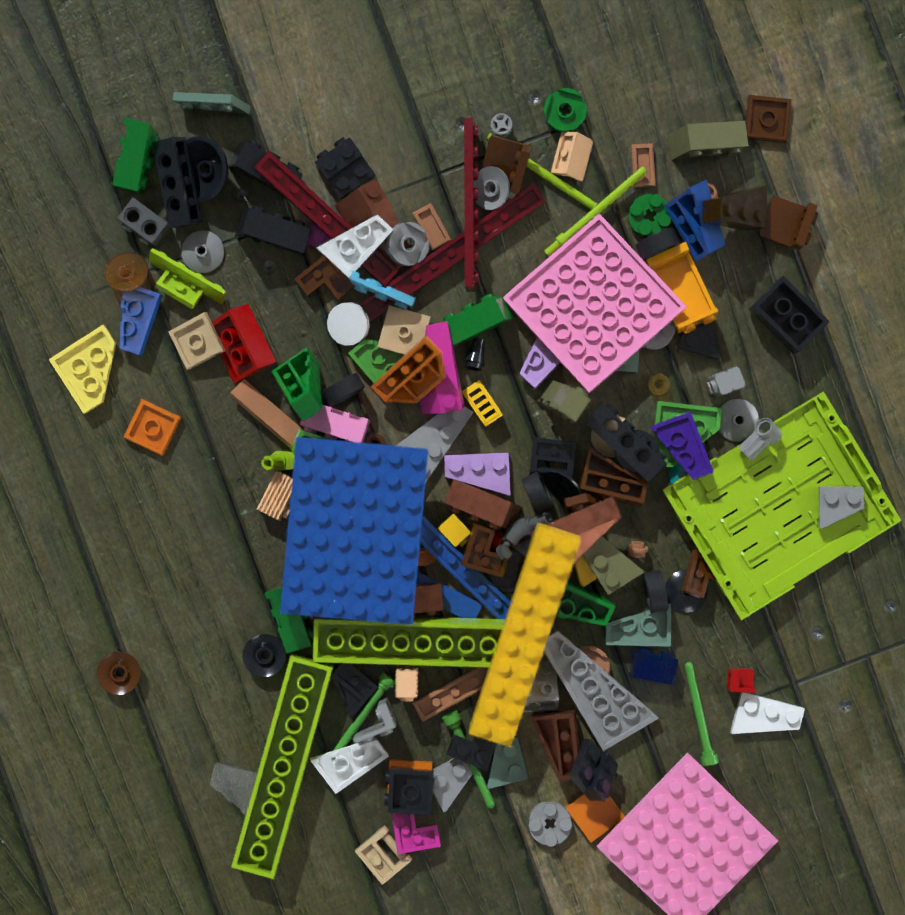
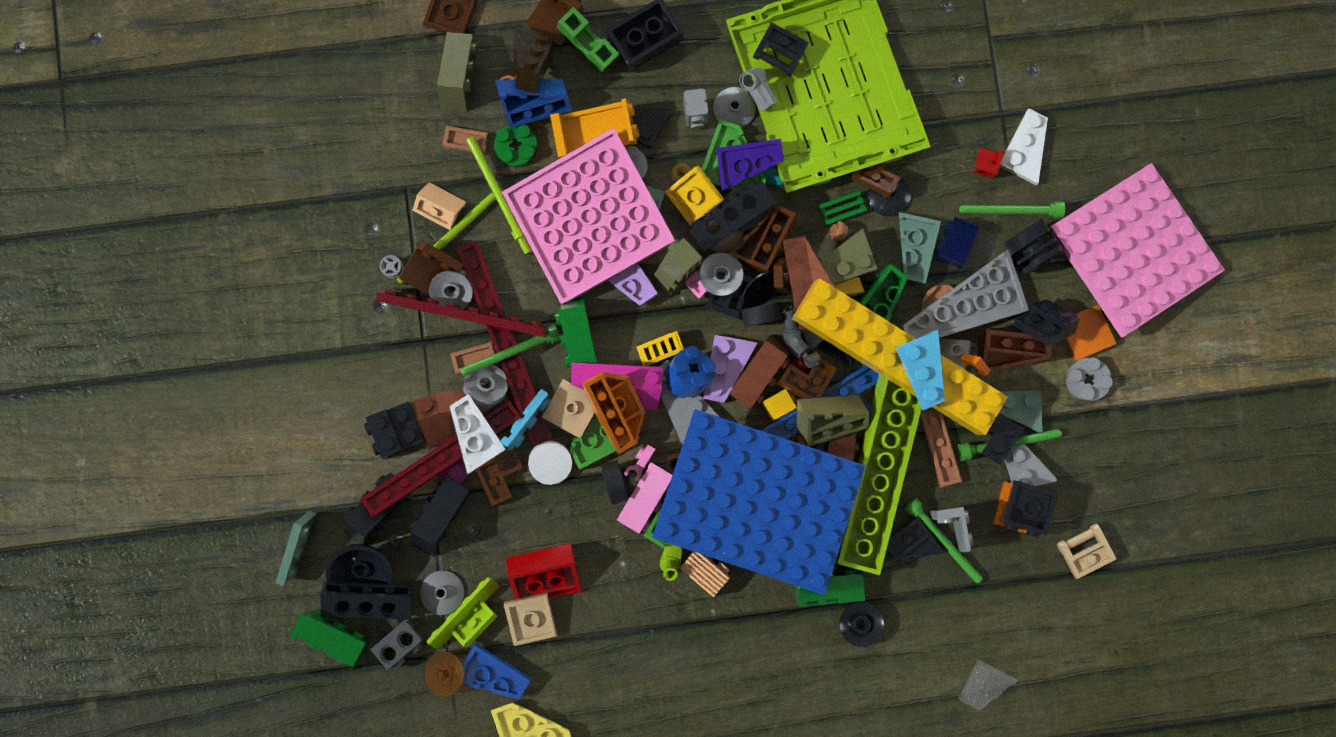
camera: 75 degrees left, 5 degrees down
orange tile [123,399,182,456] -> none
nougat tile [229,379,304,449] -> none
lime brick [232,653,334,879] -> none
green wedge [272,347,322,421] -> none
white wing [310,737,389,794] -> none
dark pink plate [391,813,441,854] -> none
light nougat brick [396,666,419,701] -> none
black cone [464,338,485,371] -> none
green plate [543,88,587,132] -> none
black tyre [635,228,679,260] -> none
black tyre [642,570,668,613] -> none
light grey wing [818,486,864,528] -> none
none -> bright green piece [461,325,561,376]
none -> bright green arch [556,7,619,74]
none -> bright pink plate [624,445,655,482]
none -> blue brick [664,346,716,398]
none -> yellow plate [665,165,725,226]
none -> bright pink plate [685,269,708,299]
none -> light grey dish [699,253,743,296]
none -> black plate [753,22,809,77]
none -> olive wedge [797,395,869,447]
none -> green tile [819,191,867,226]
none -> medium azure wing [896,330,945,410]
none -> orange tile [960,354,990,376]
none -> black wheel [1004,218,1063,274]

